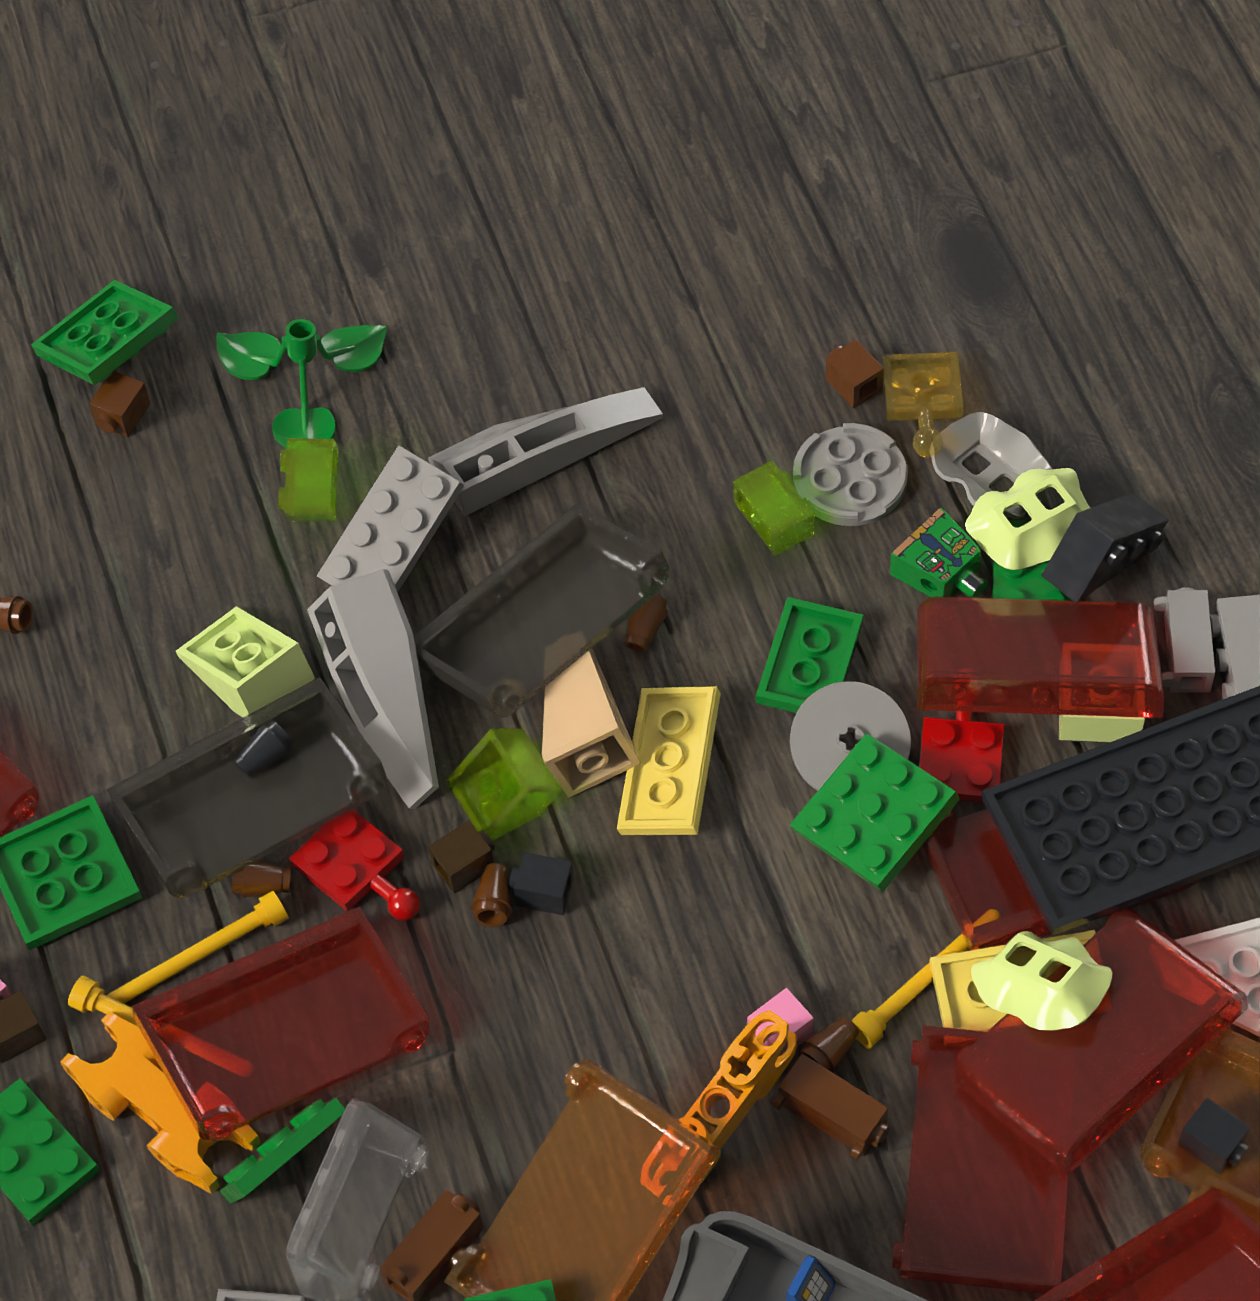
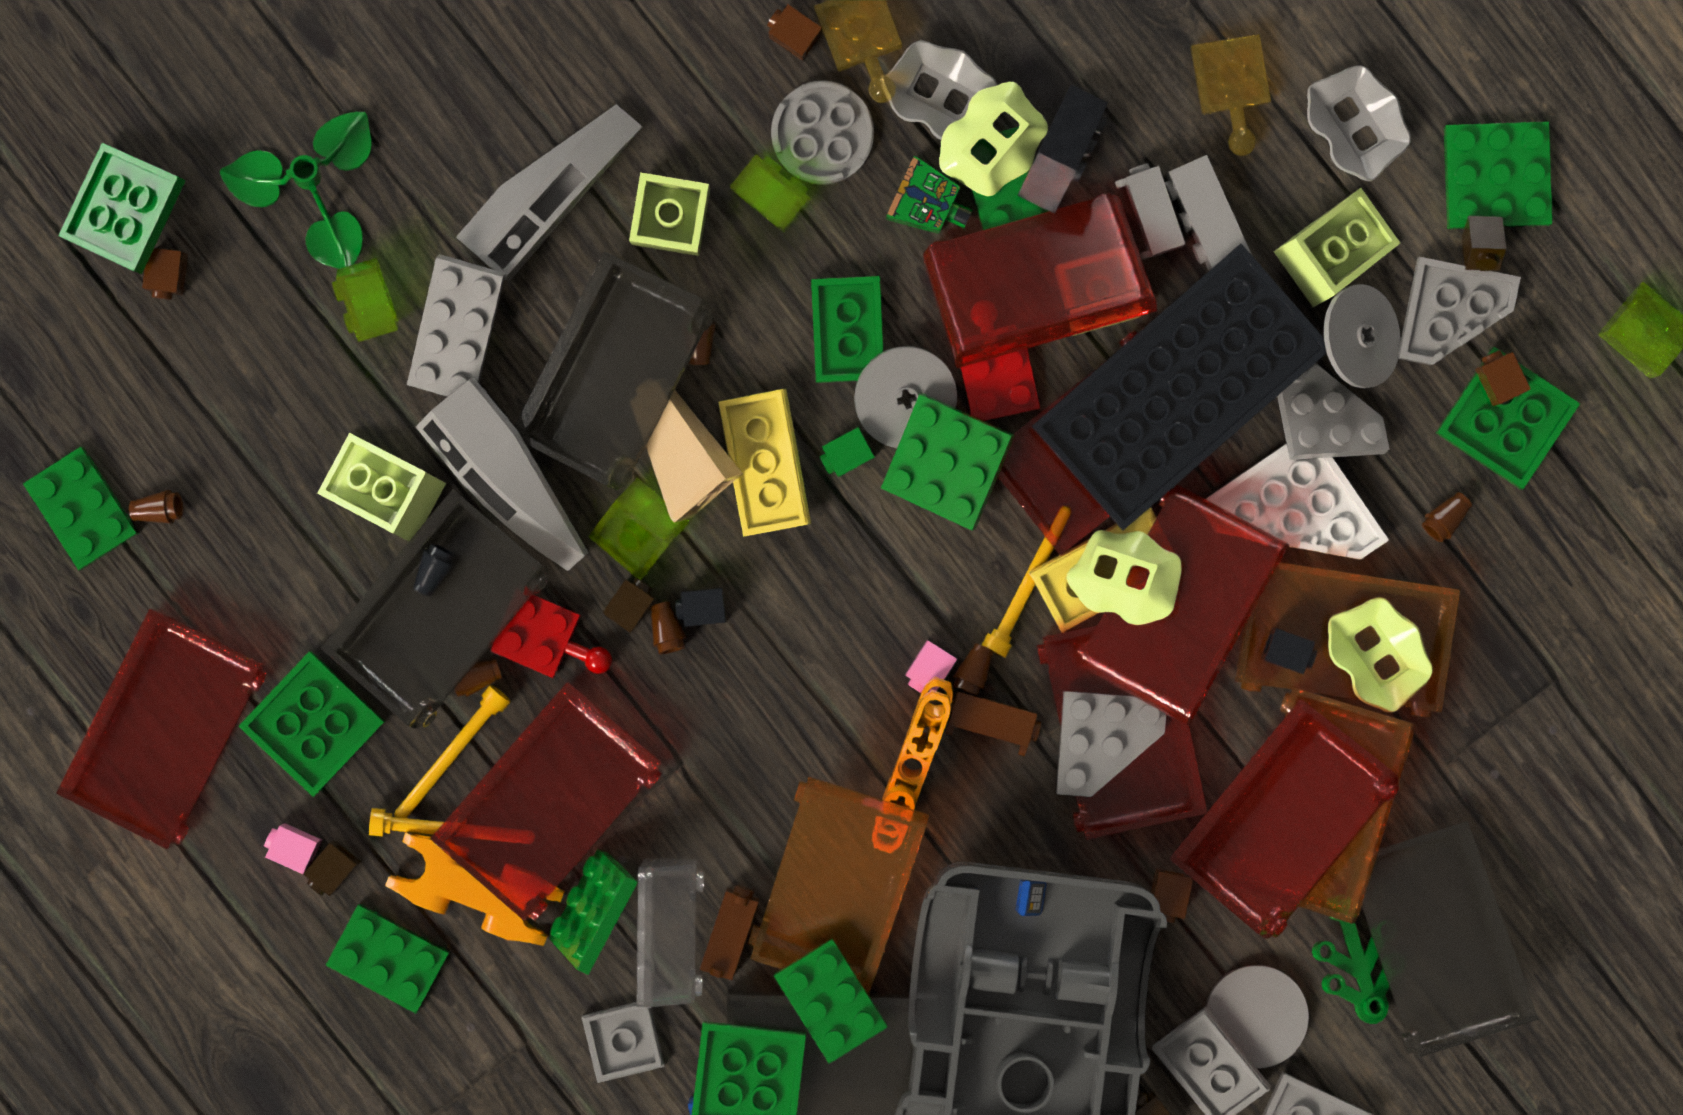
camera: 25 degrees left, 30 degrees up
none -> yellowish green brick [629,172,710,256]
none -> green brick [819,427,875,478]
none -> light grey plate [1056,691,1167,797]

